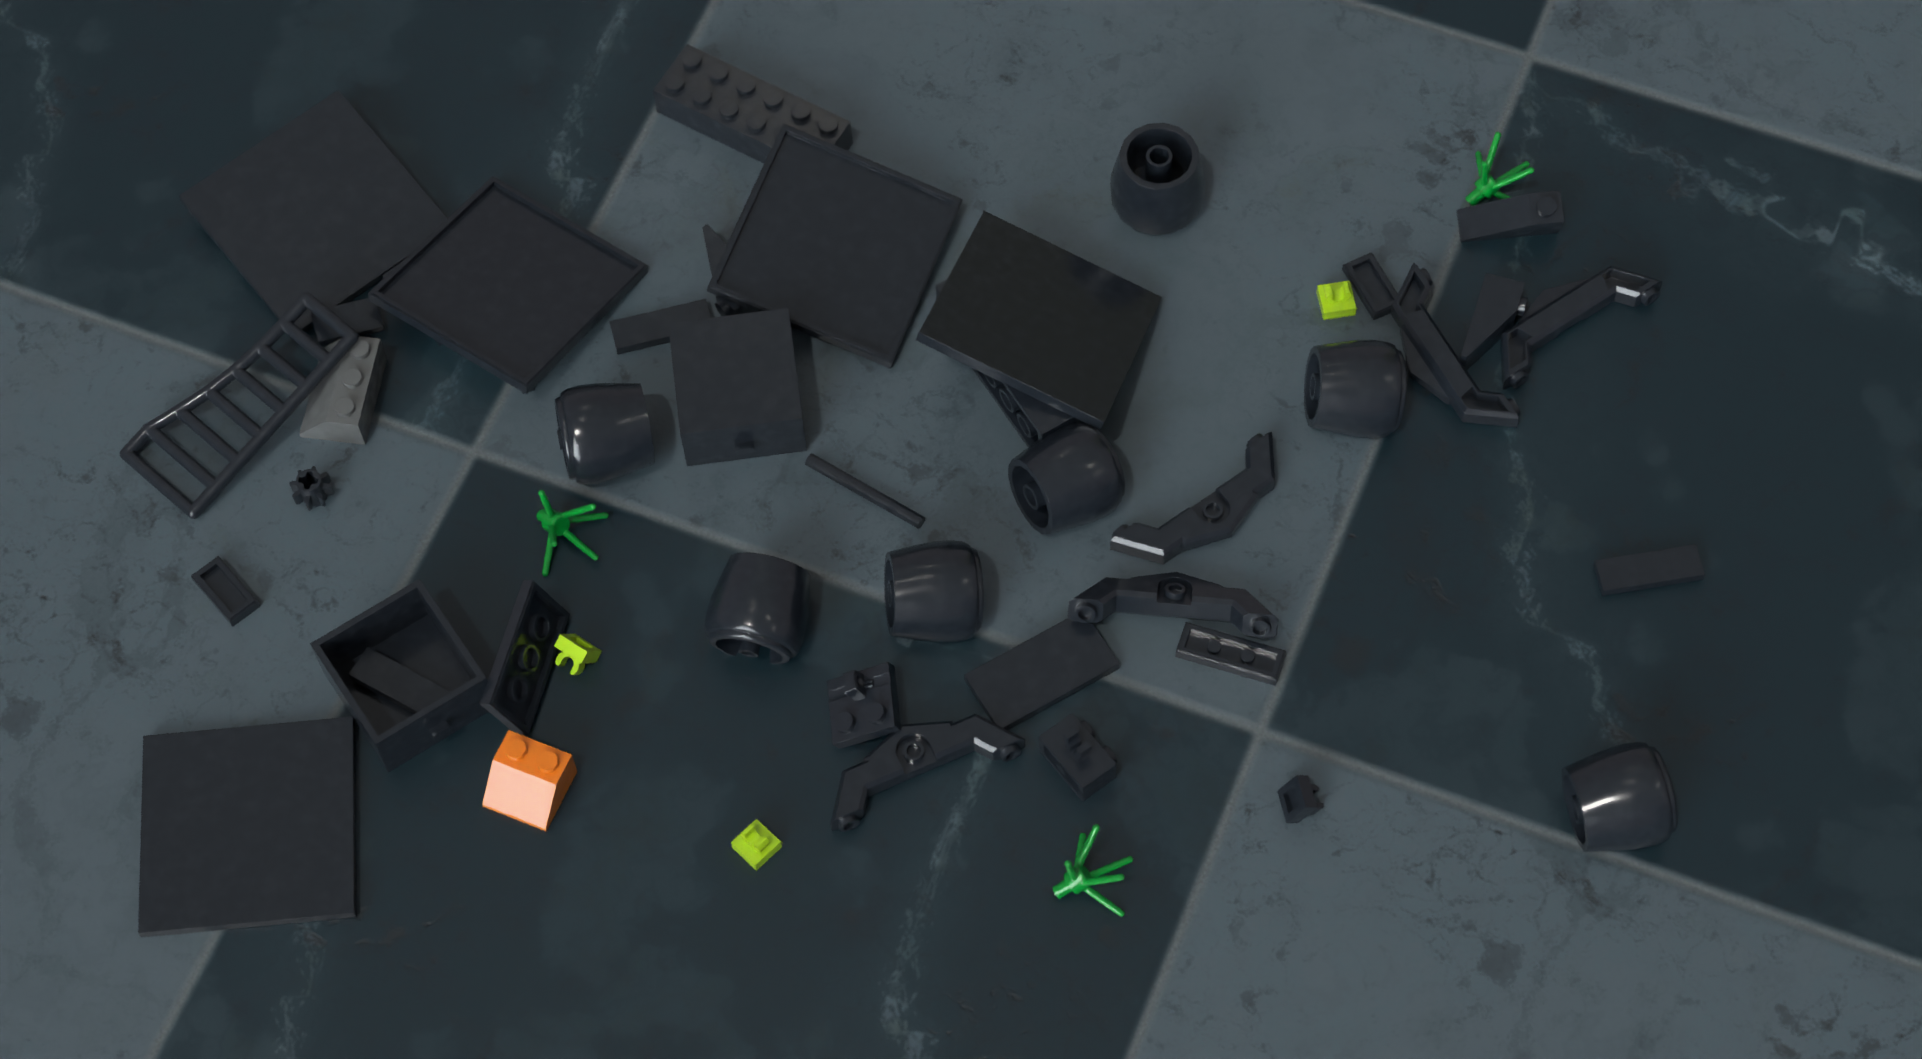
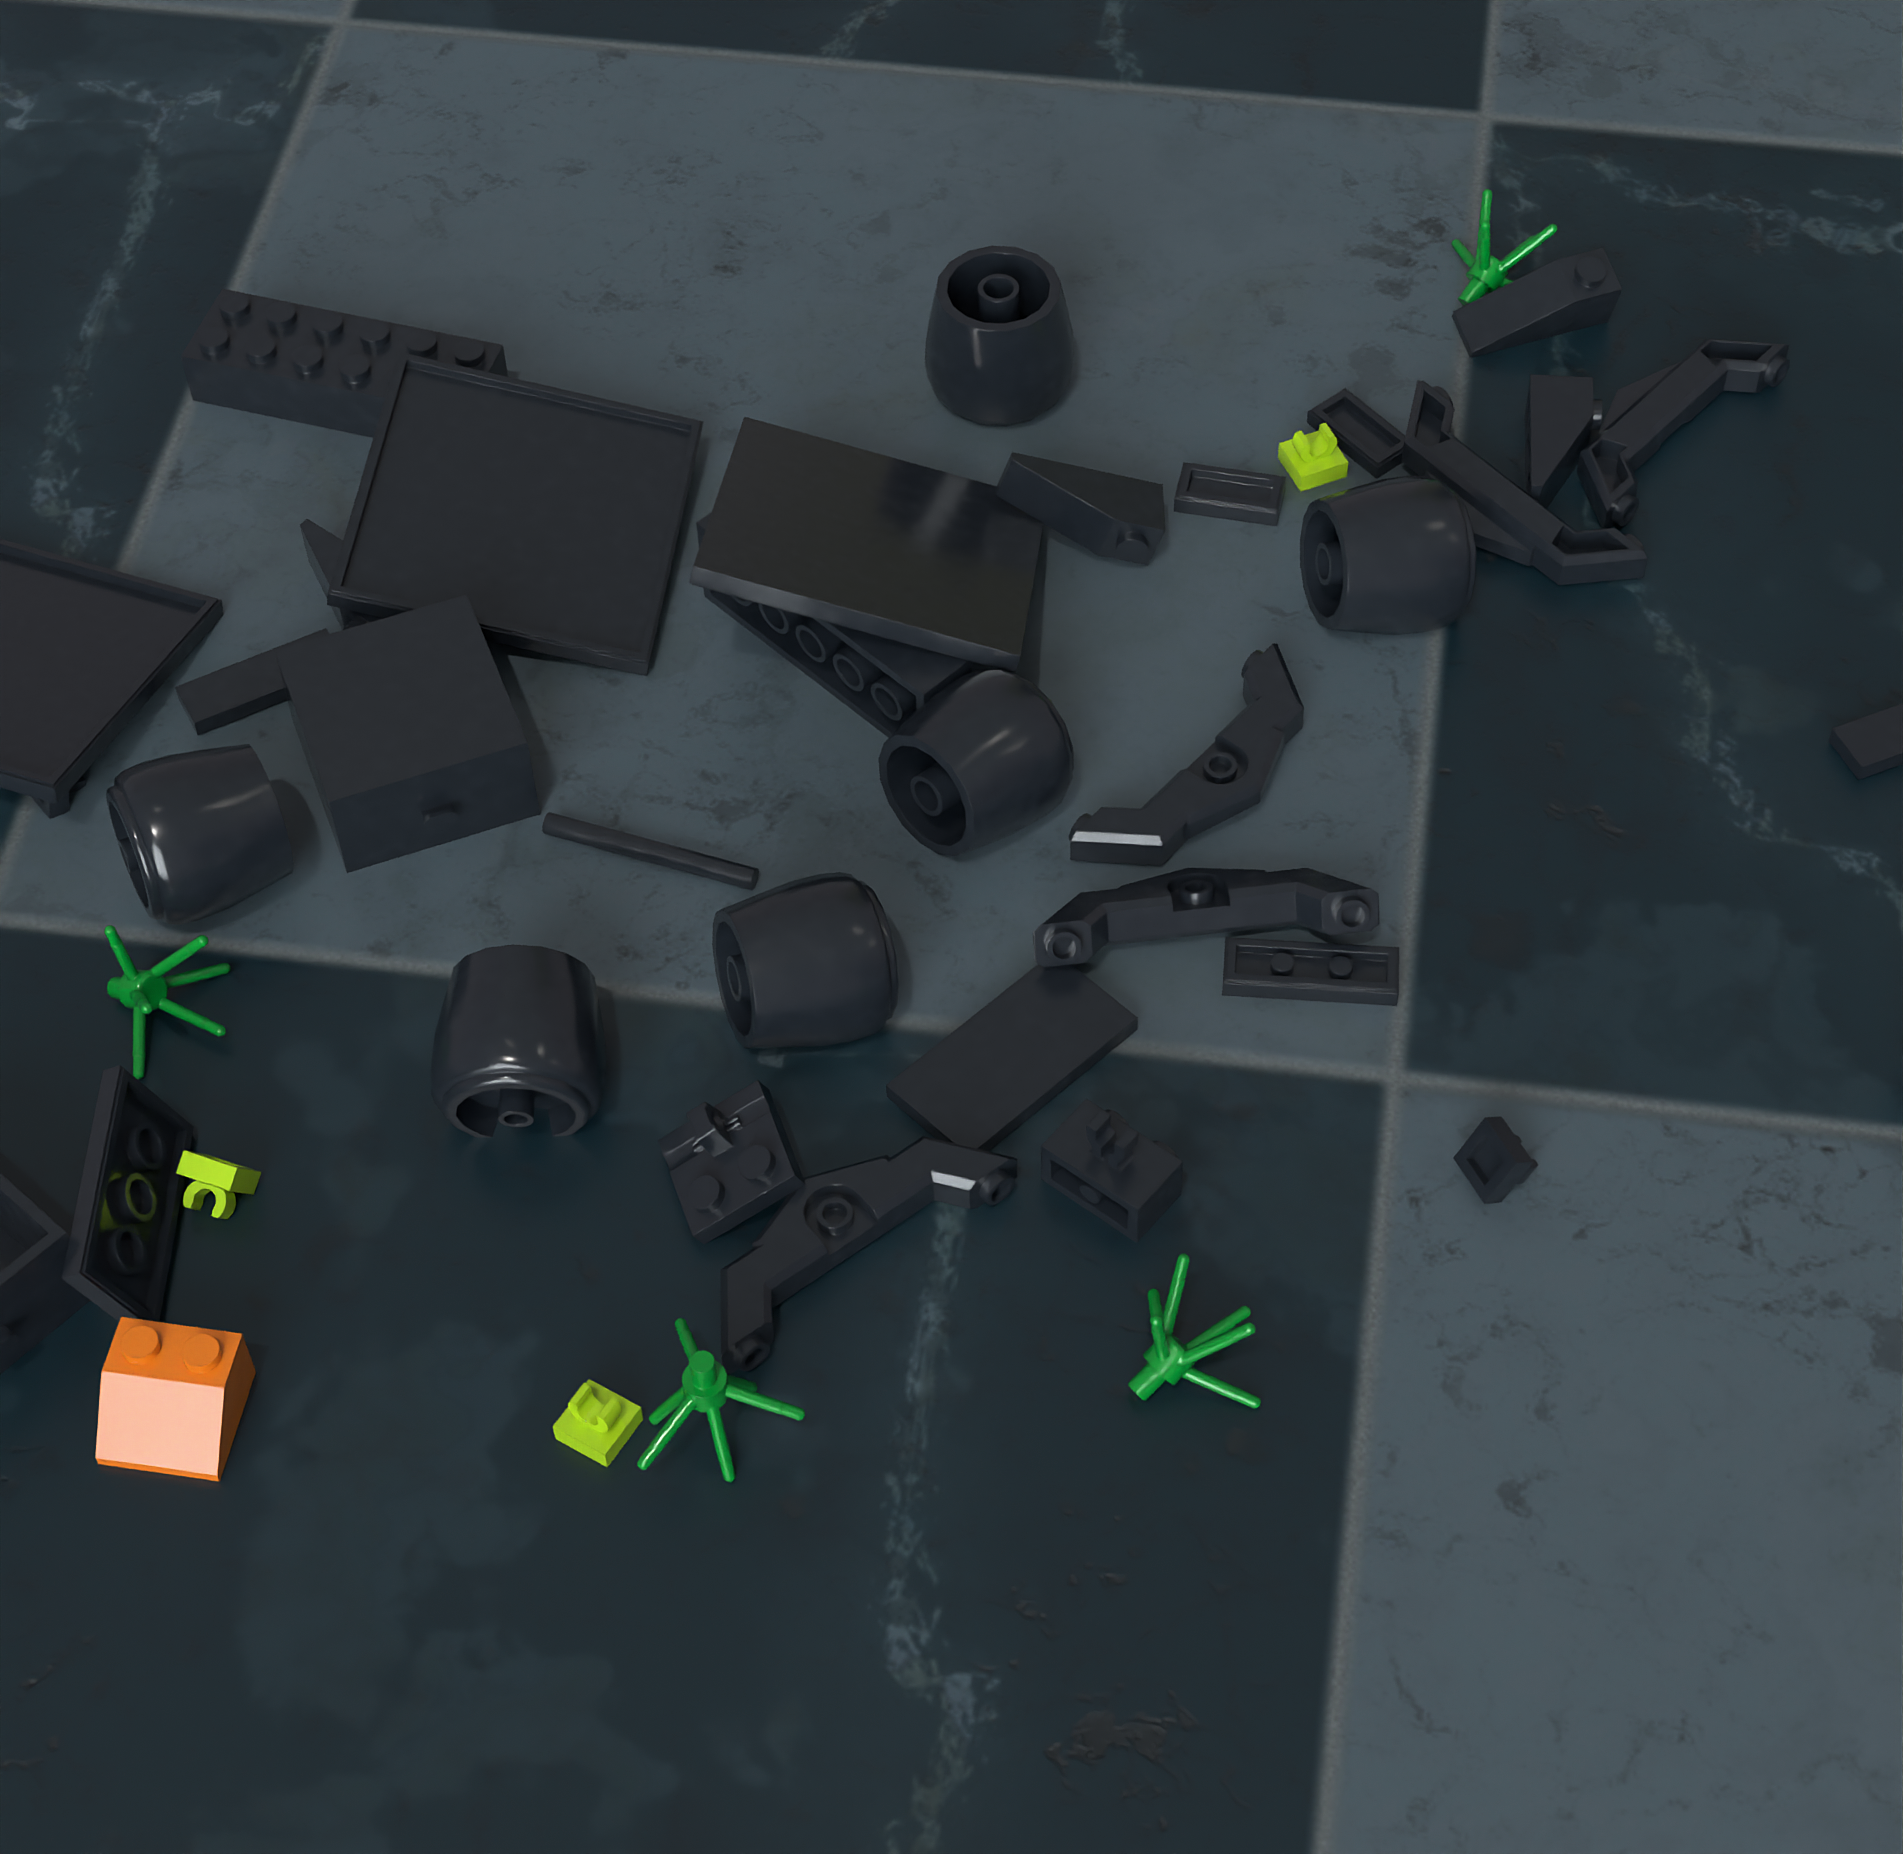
camera: 15 degrees left, 10 degrees down
none -> green plant [637,1318,805,1482]
none -> black slope [996,452,1165,566]
none -> black tile [1174,462,1286,526]

